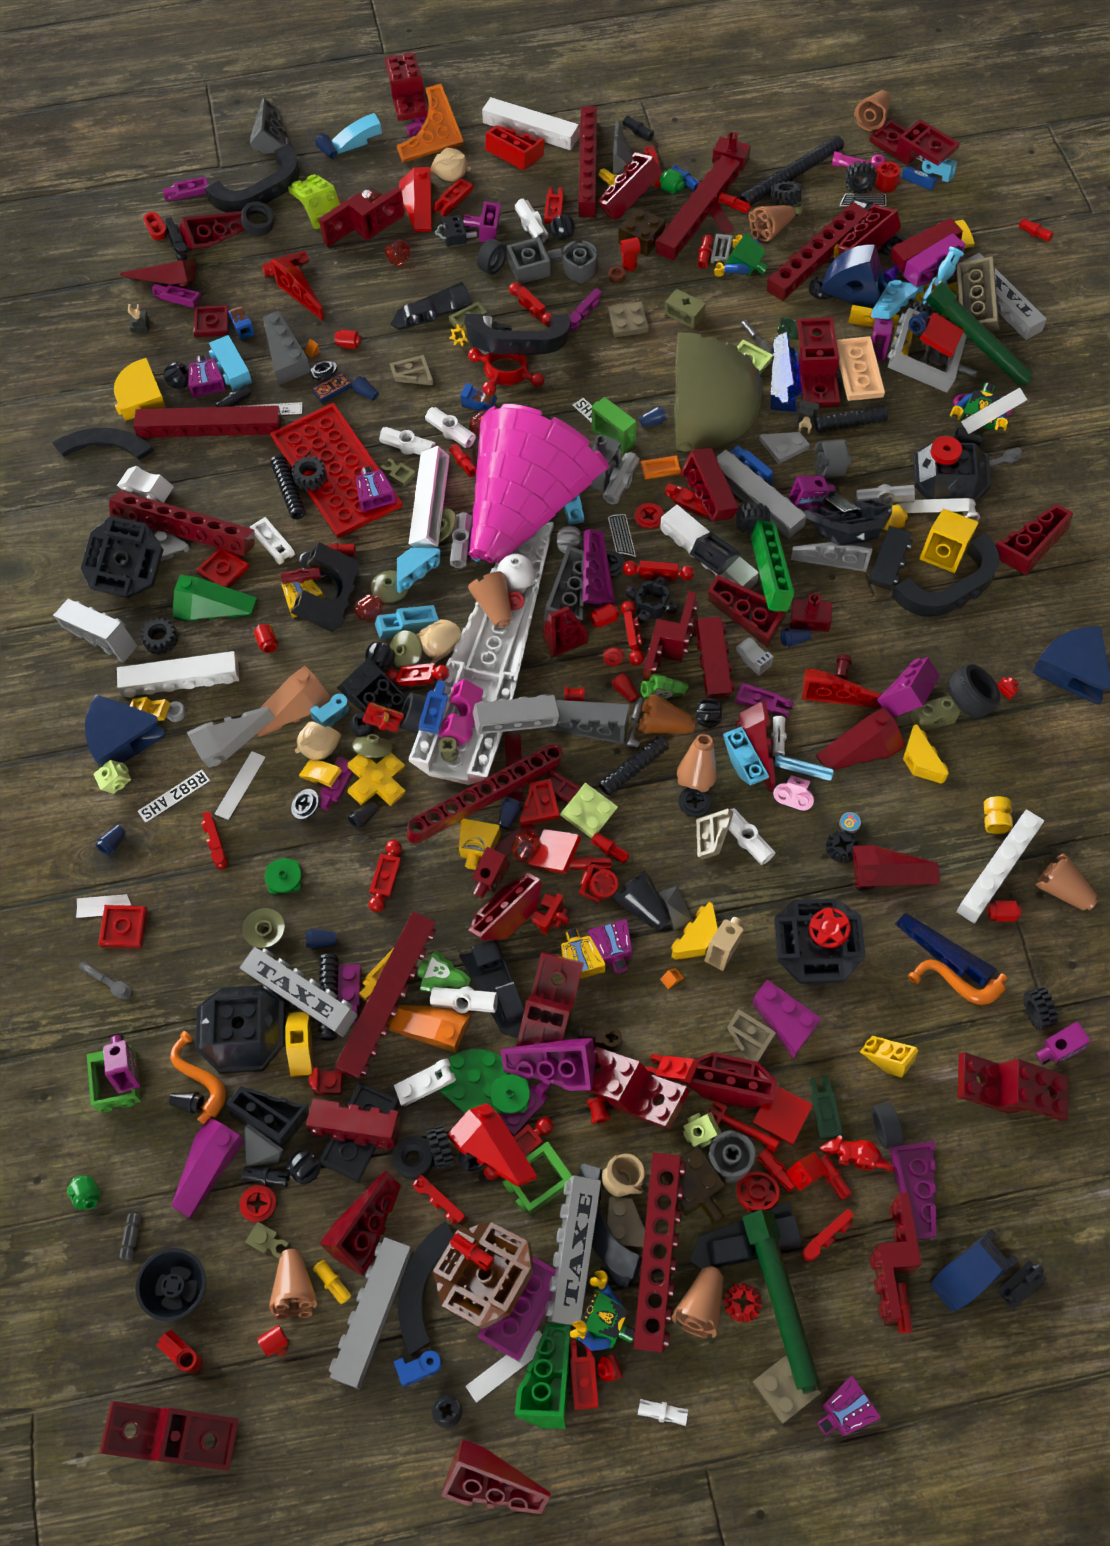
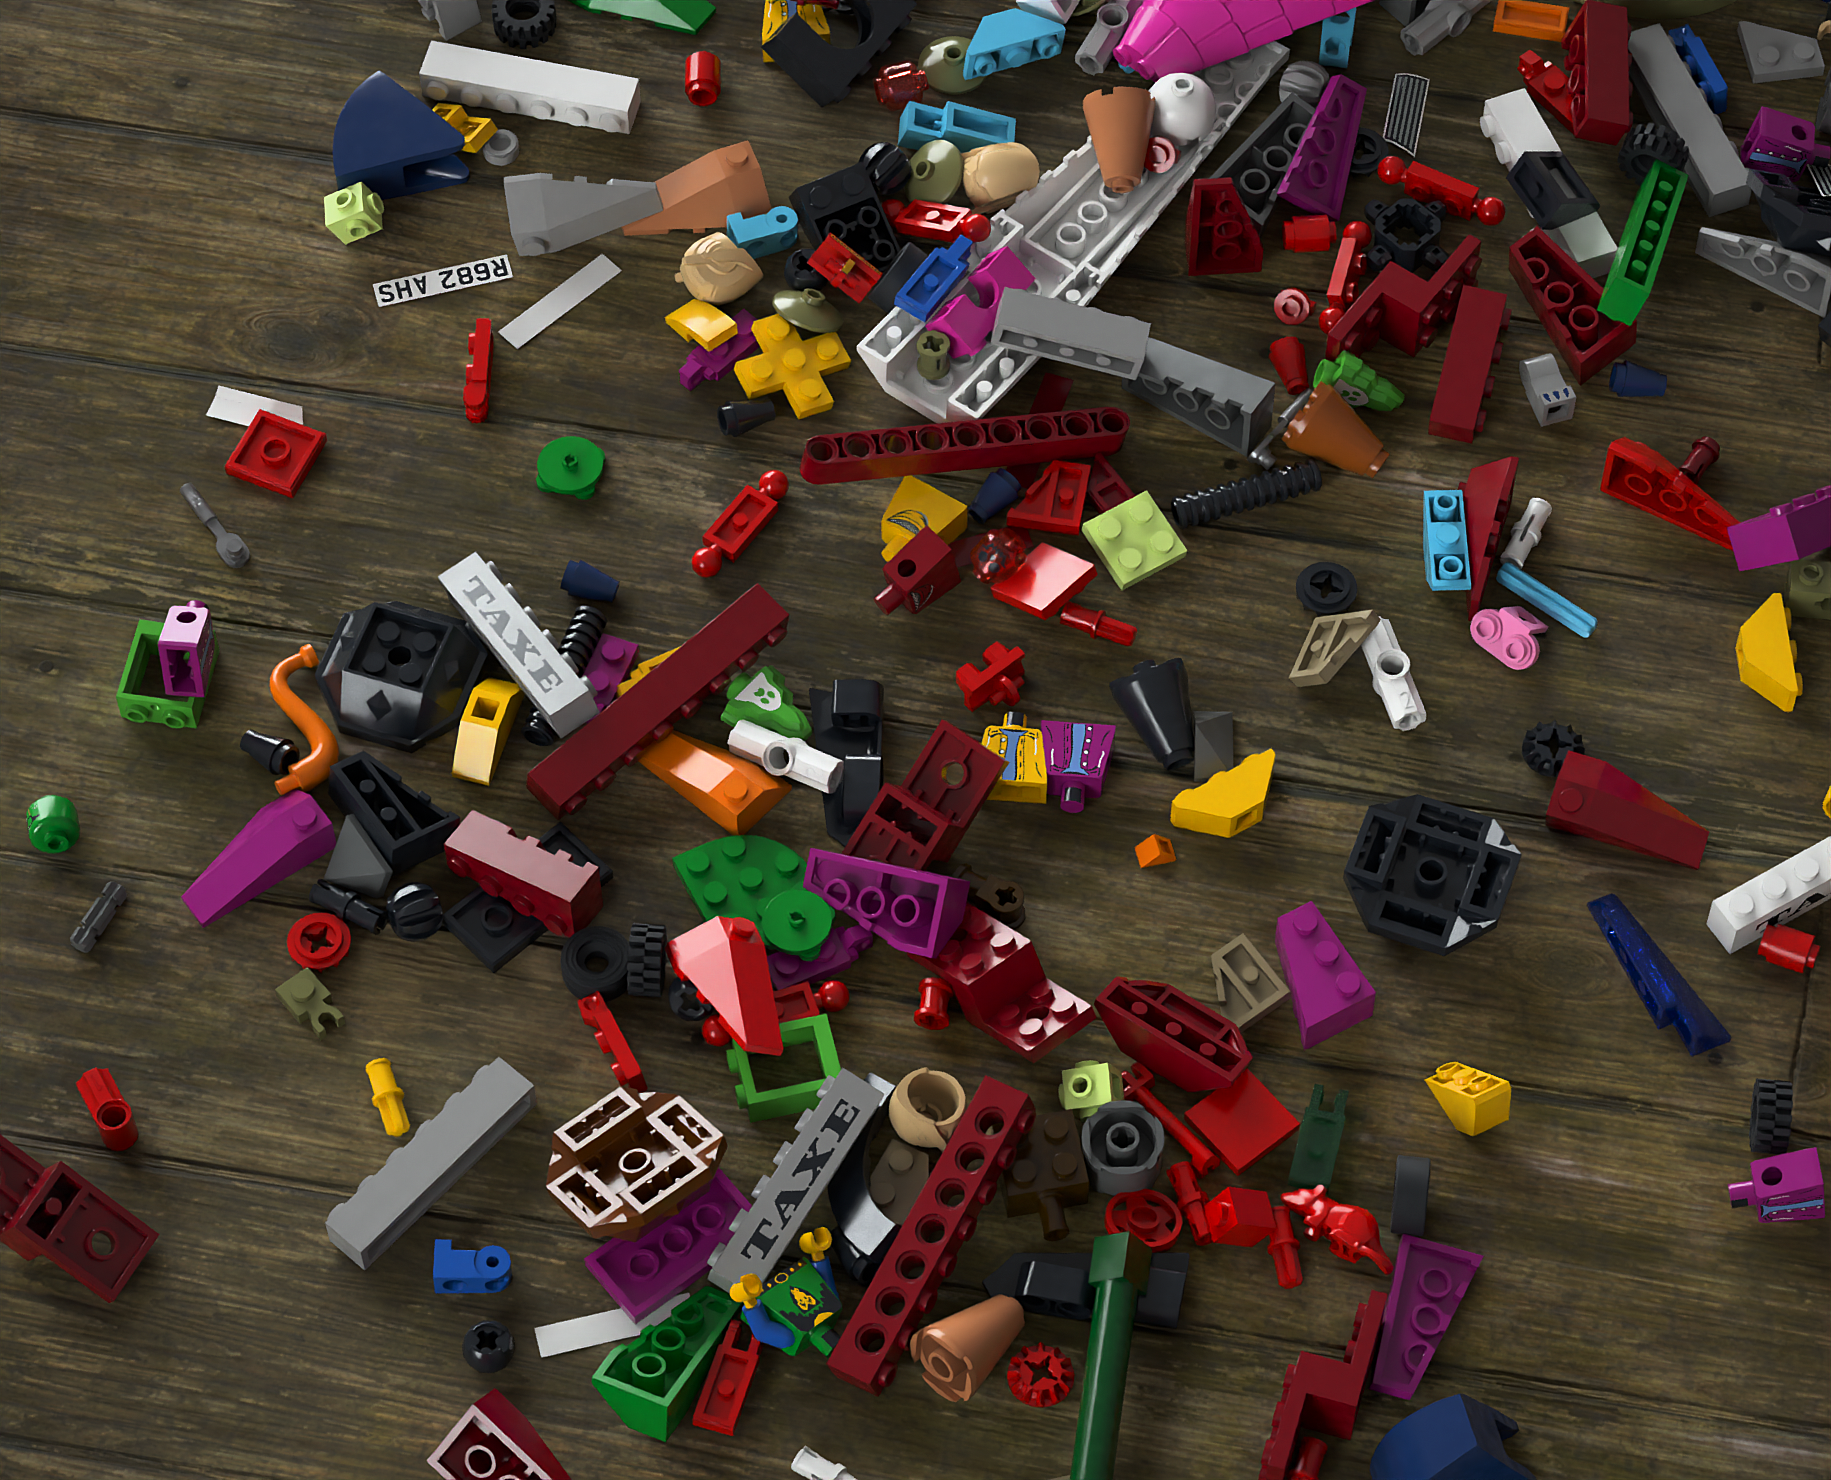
camera: 20 degrees right, 5 degrees down
dark blue cone [96,825,126,855] -> none
black piece [135,1248,207,1321] -> none
olive dish [242,908,285,949] -> none
red piece [257,1325,290,1357] -> none
nougat cone [269,1249,317,1320] -> none
gear [291,789,321,821] -> none
red bracket [309,1068,343,1095] -> none
dark red wedge [319,1171,401,1276] -> none
white plate [394,1059,456,1107] -> none
black tile [398,1221,454,1356] -> none
red axle [450,1233,495,1271] -> none
dark red wedge [468,873,542,940] -> none
red bush [564,687,585,702] -> none
red piece [579,864,618,903] -> none
red axle [590,832,630,864] -> none
red plate [597,1353,623,1382] -> none
red gear [634,503,664,530] -> none
red hinge [645,1054,699,1083] -> none
nougat cone [677,734,717,792] -> none
black piece [696,698,722,728] -> none
tan torso [704,917,744,971] -> none
magenta hinge [735,683,793,719] -> none
dark red brick [790,593,832,632] -> none
red hinge [801,1209,854,1262] -> none
red wheel [809,908,851,948] -> none
dark red wedge [816,707,905,770] -> none
tile [839,812,861,834] -> none
orange animal [907,960,1008,1005] -> none
dark red bracket [957,1052,1068,1121] -> none

